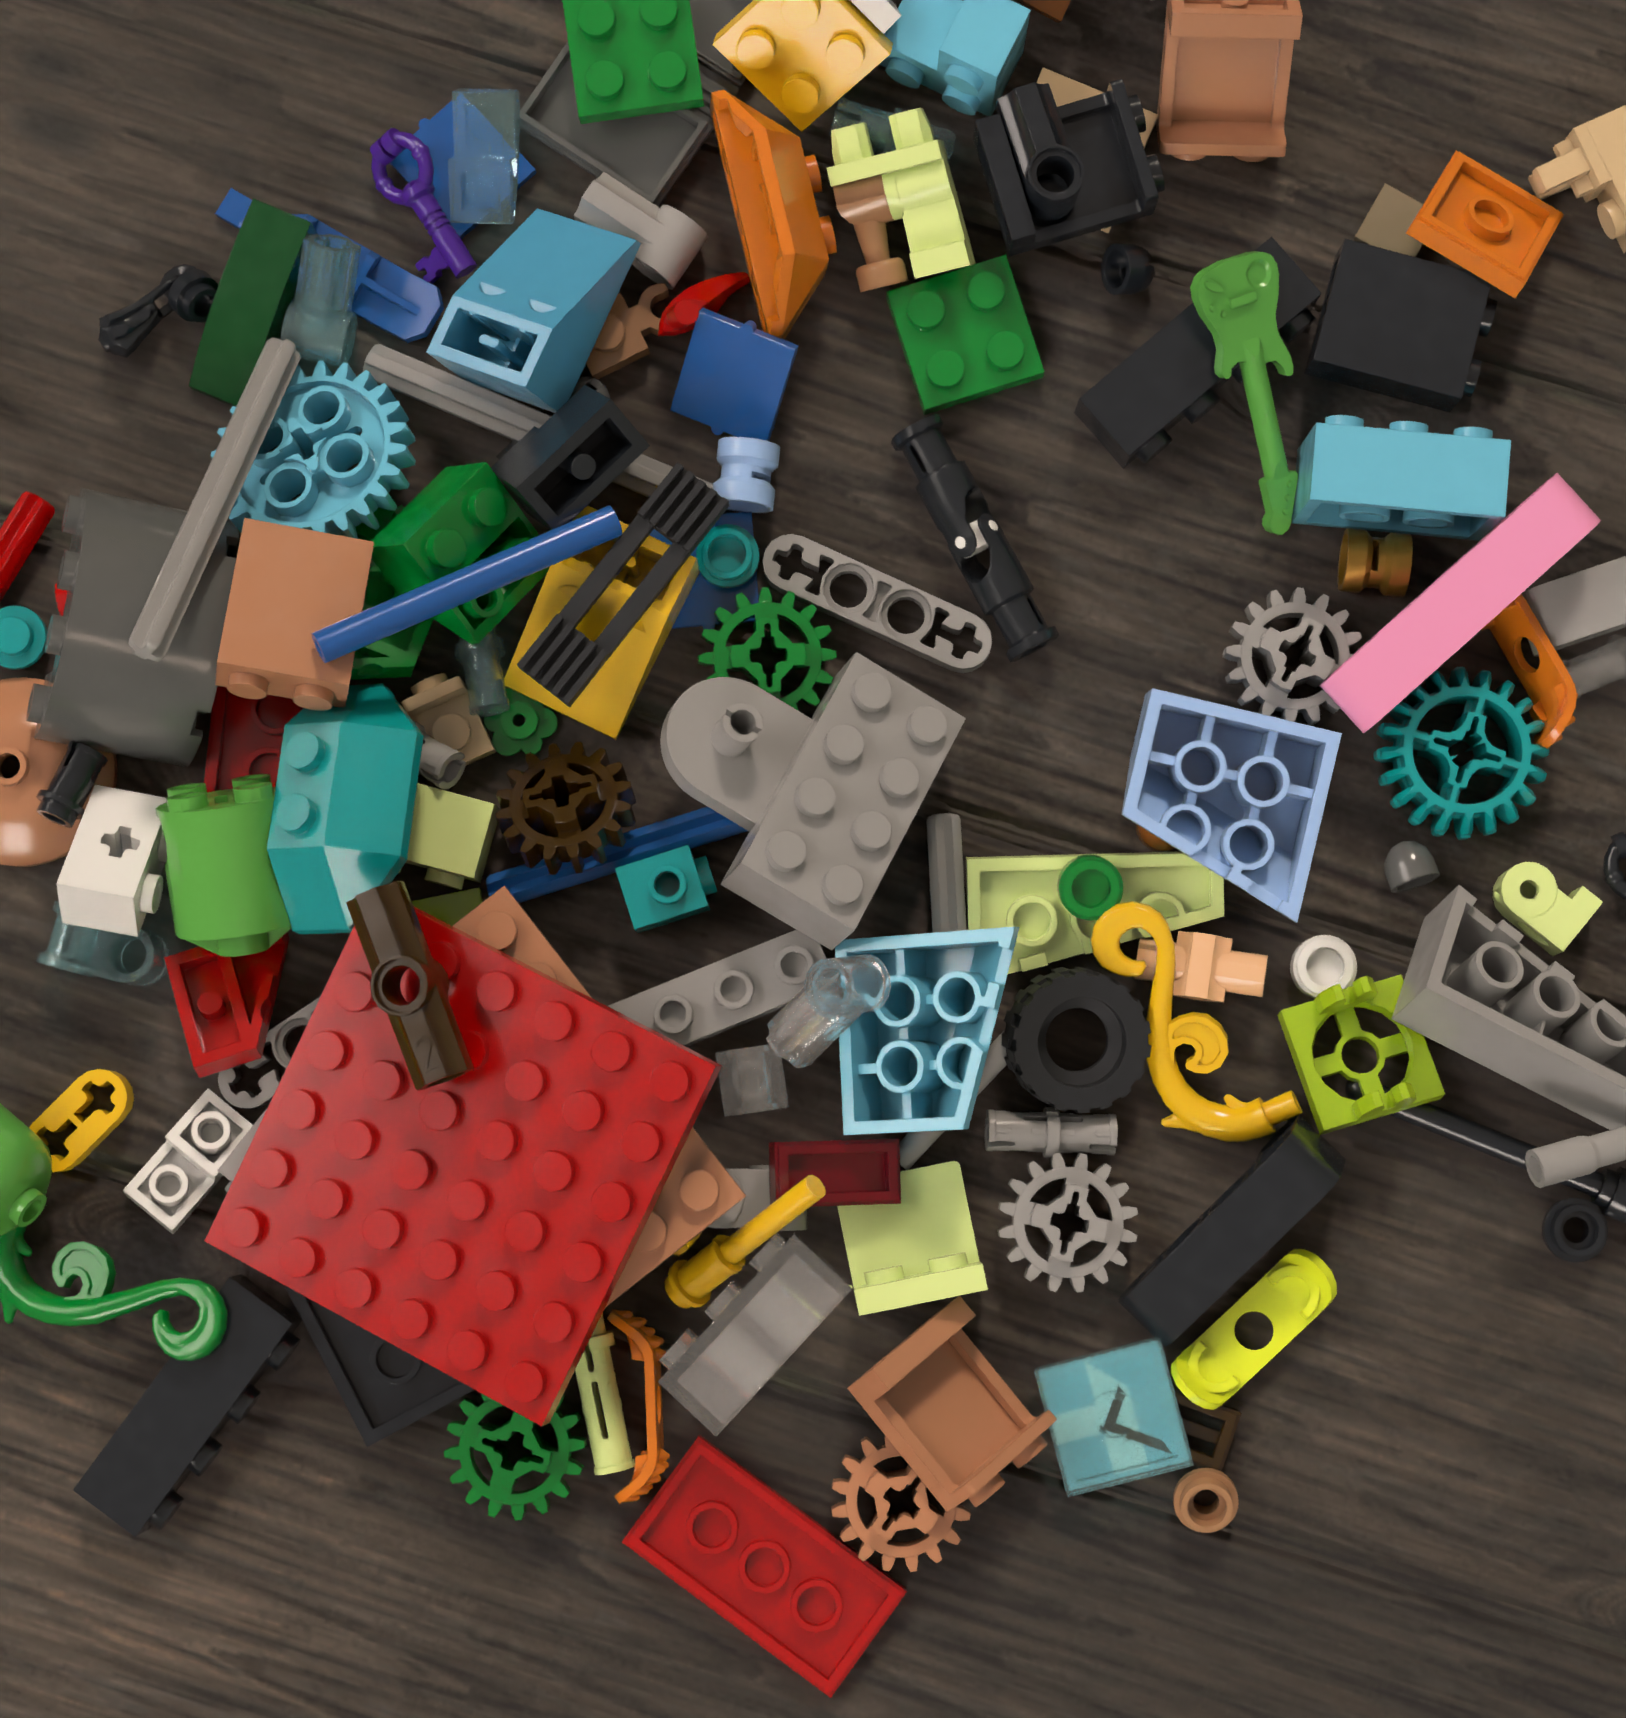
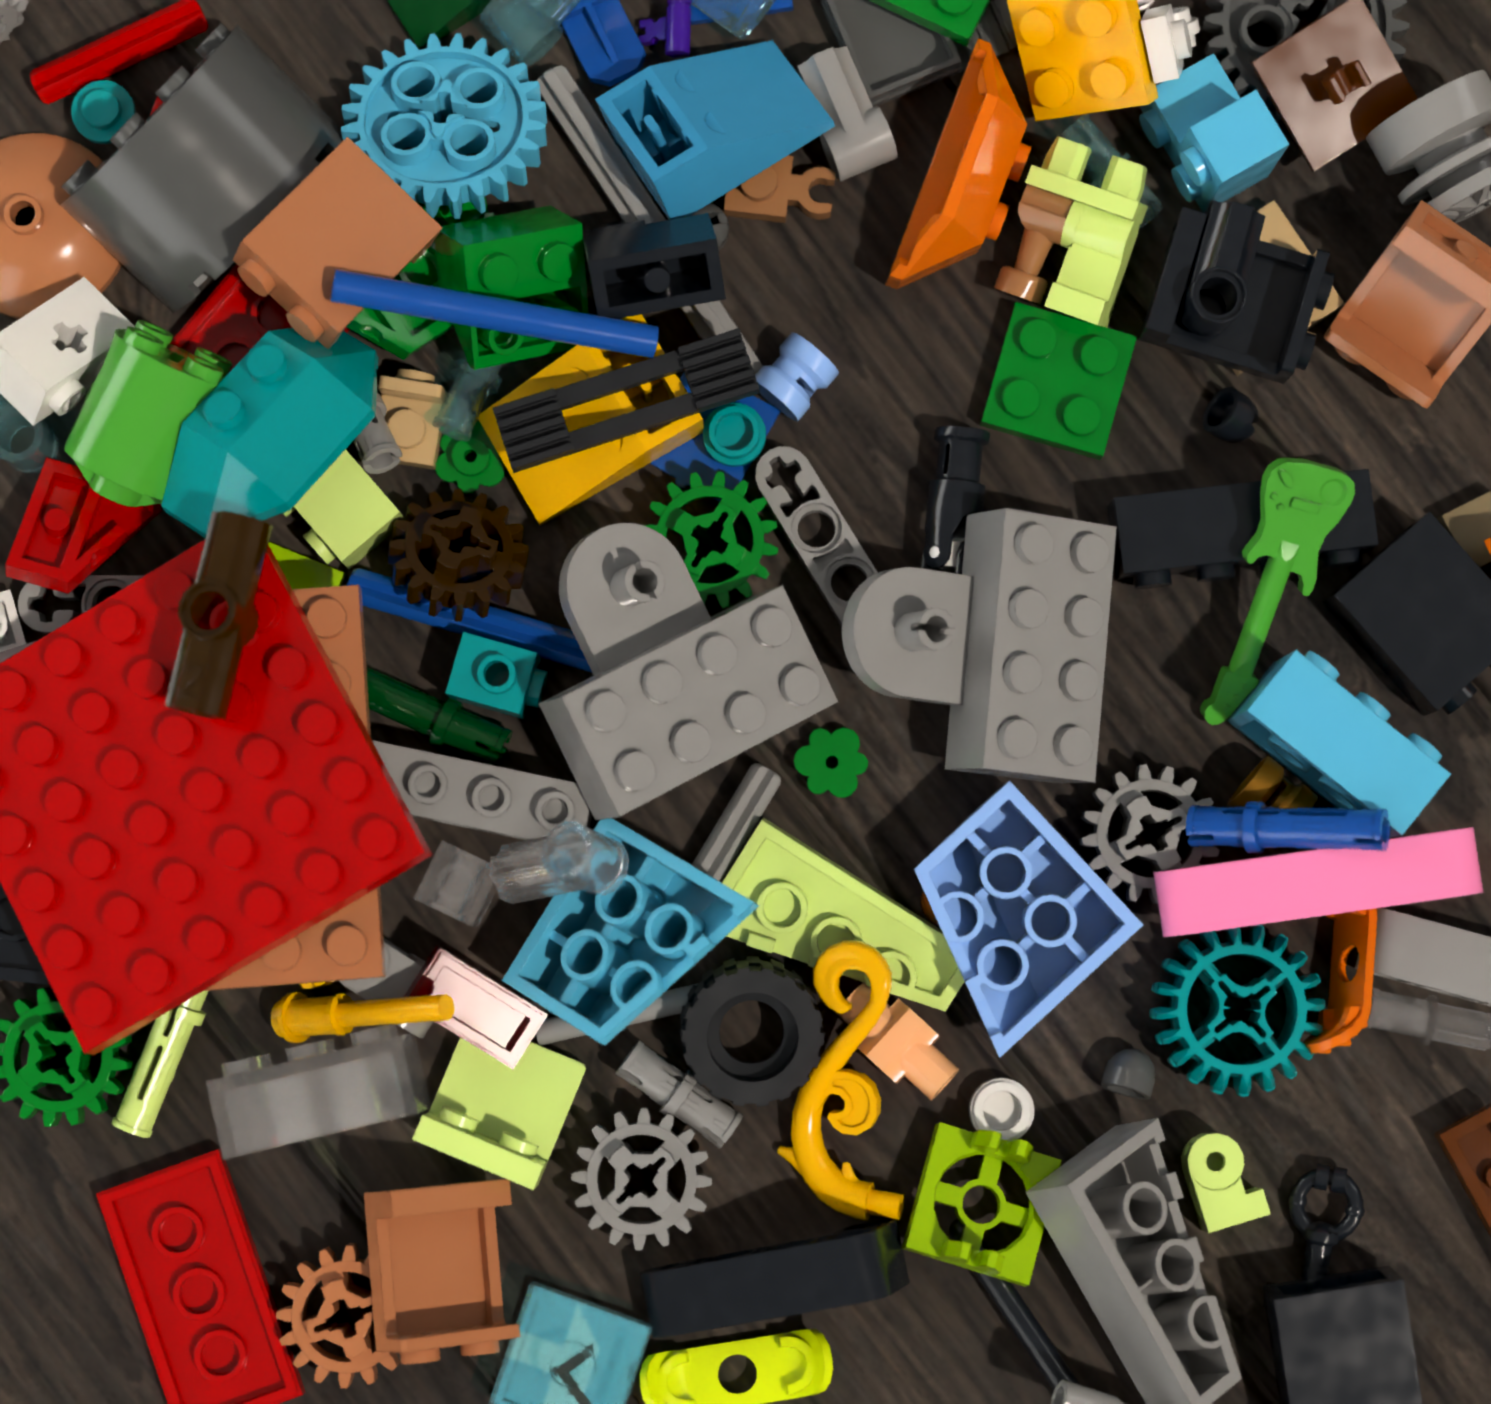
camera: 30 degrees right, 0 degrees up
black pin [36,741,108,828] -> none
light grey axle [128,337,301,662] -> none
orange piece [607,1309,670,1504] -> none
red bar [658,272,751,336] -> none
blue piece [670,308,799,441] -> none
green tile [1057,854,1123,920] -> none
none -> dark green pin [366,667,513,766]
none -> green plant [794,728,868,798]
none -> light grey brick [842,508,1117,783]
none -> blue pin [1186,801,1390,853]

